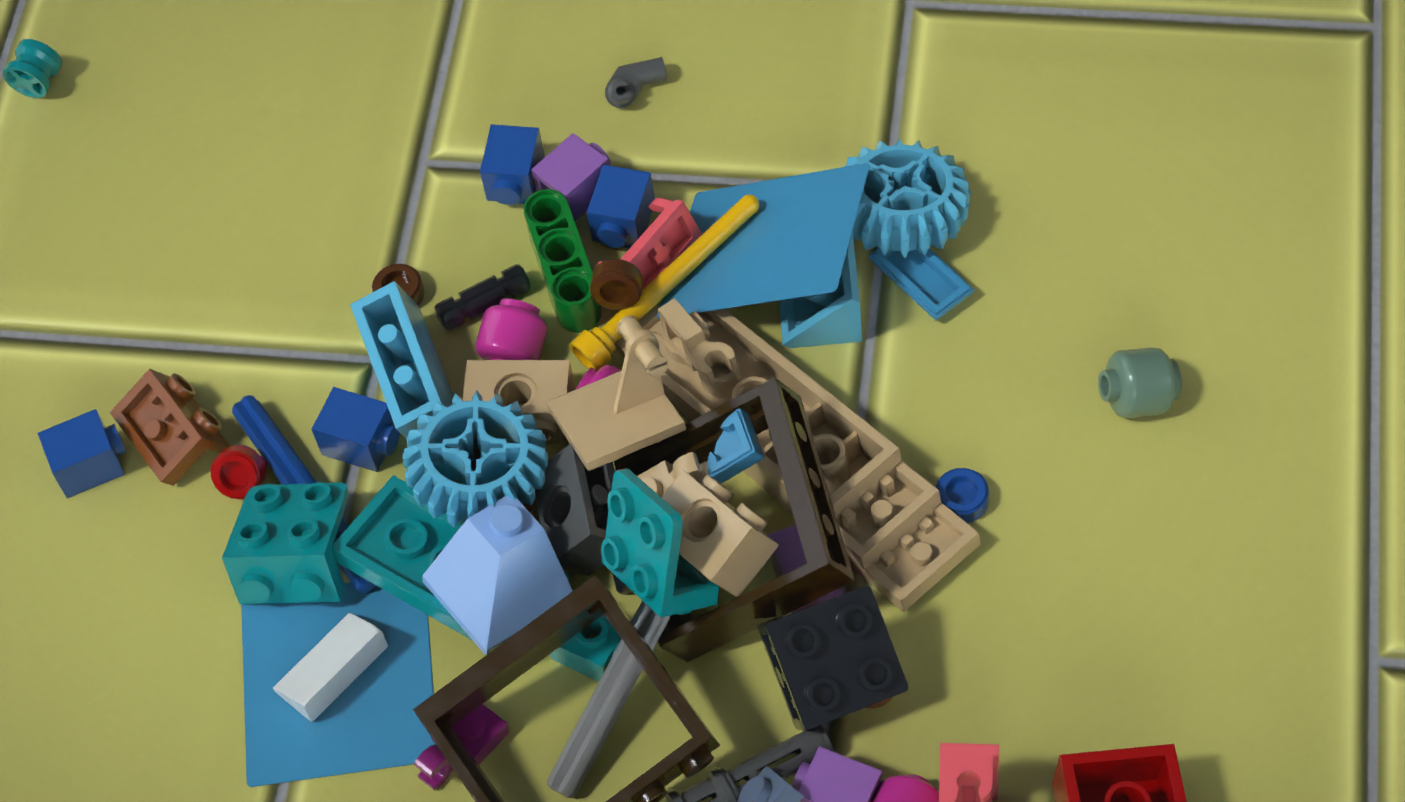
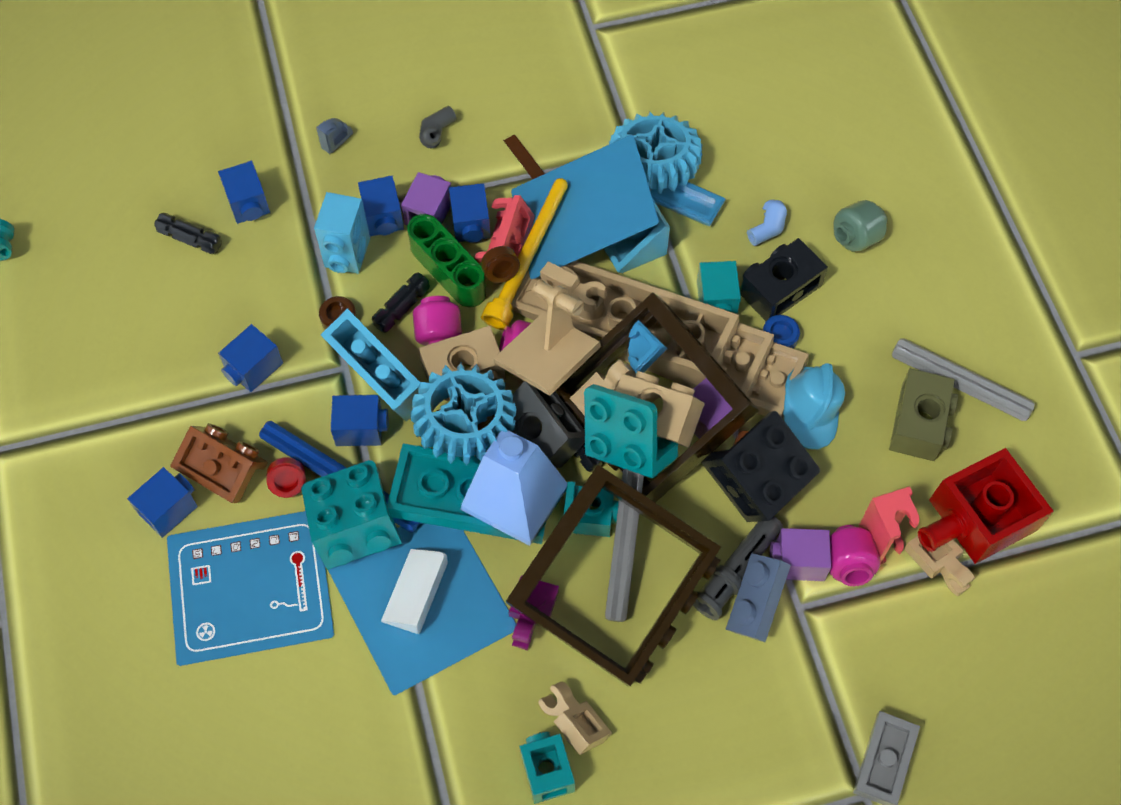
camera: 30 degrees left, 5 degrees up
none -> black axle [154,213,222,254]
none -> dark azure sticker [167,511,334,666]
none -> blue brick [218,161,270,224]
none -> blue brick [218,324,283,392]
none -> medium azure brick [314,192,370,274]
none -> sand blue tile [316,118,353,154]
none -> reddish brown sticker [503,135,545,179]
none -> teal brick [697,261,741,314]
none -> black brick [740,238,828,321]
none -> light blue arm [747,199,787,246]
none -> medium azure piece [783,363,845,450]
none -> olive brick [889,368,958,461]
none -> light grey axle [892,338,1035,421]

